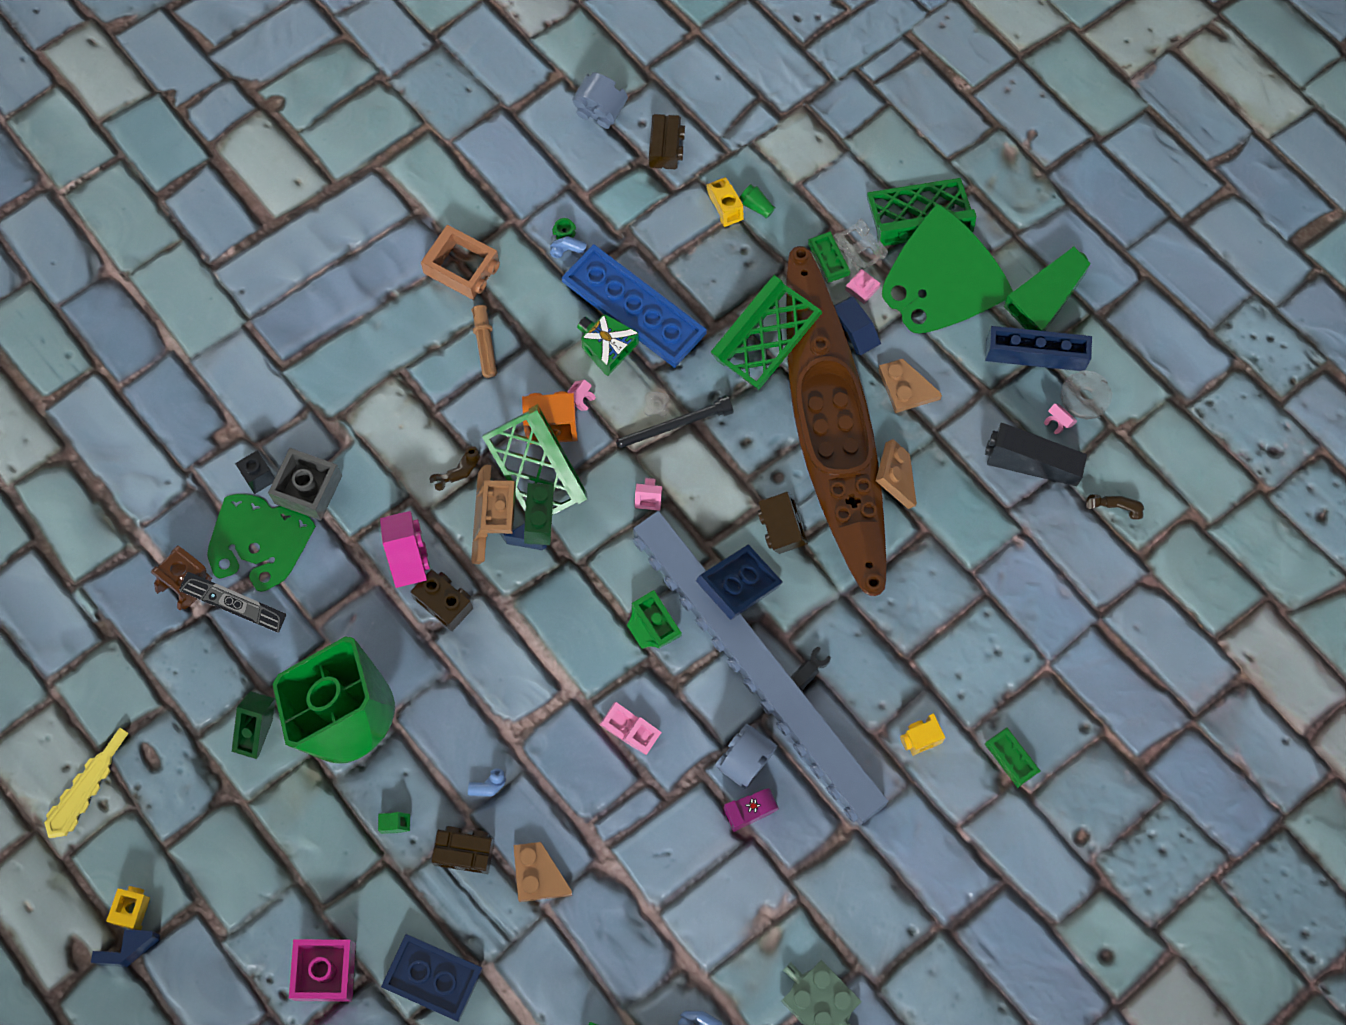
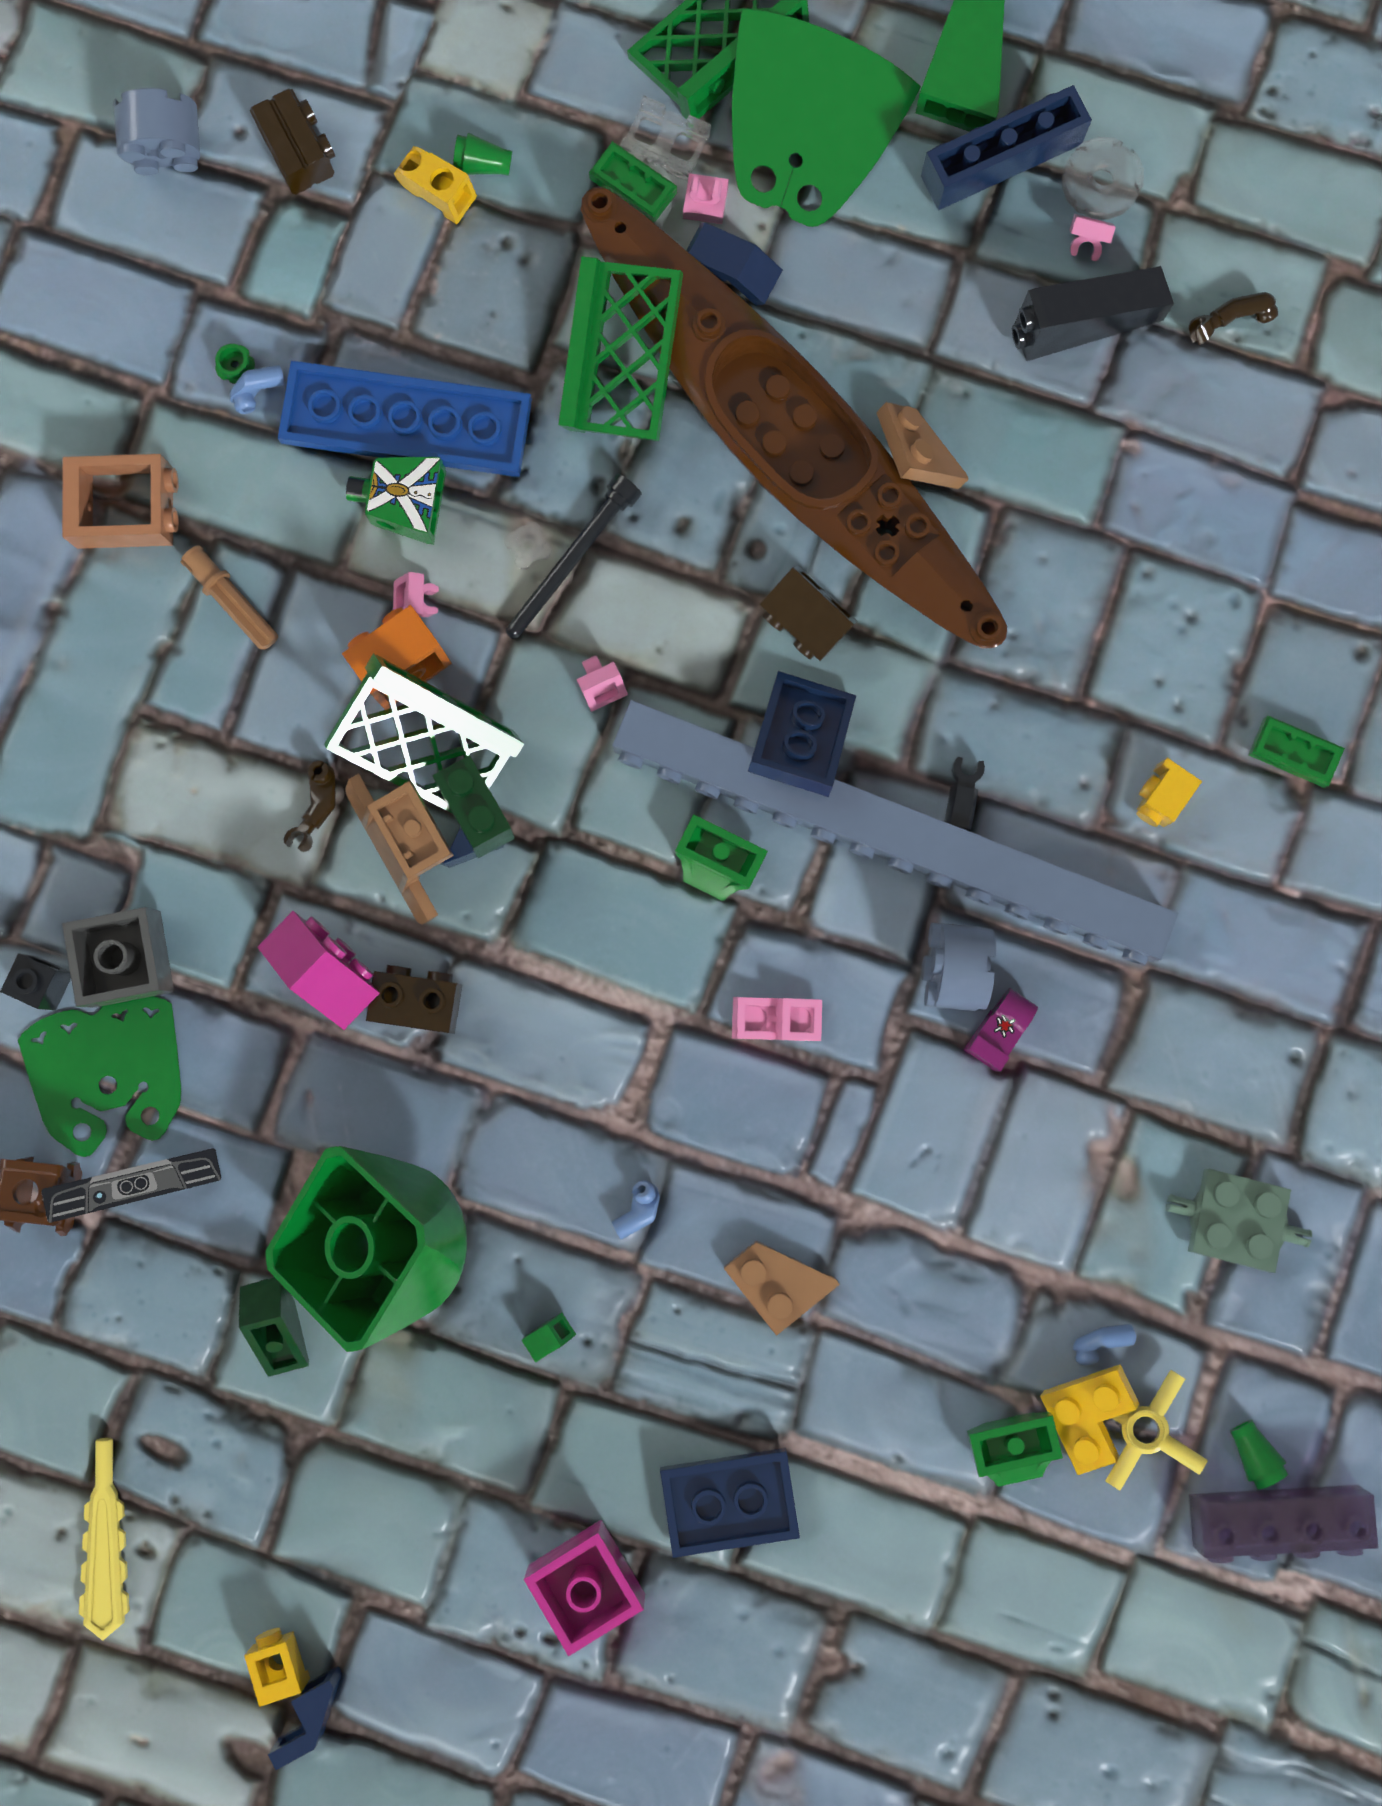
camera: 25 degrees left, 15 degrees up
dark brown brick [431,826,494,874] -> none
medium nougat wing [878,359,942,413] -> none

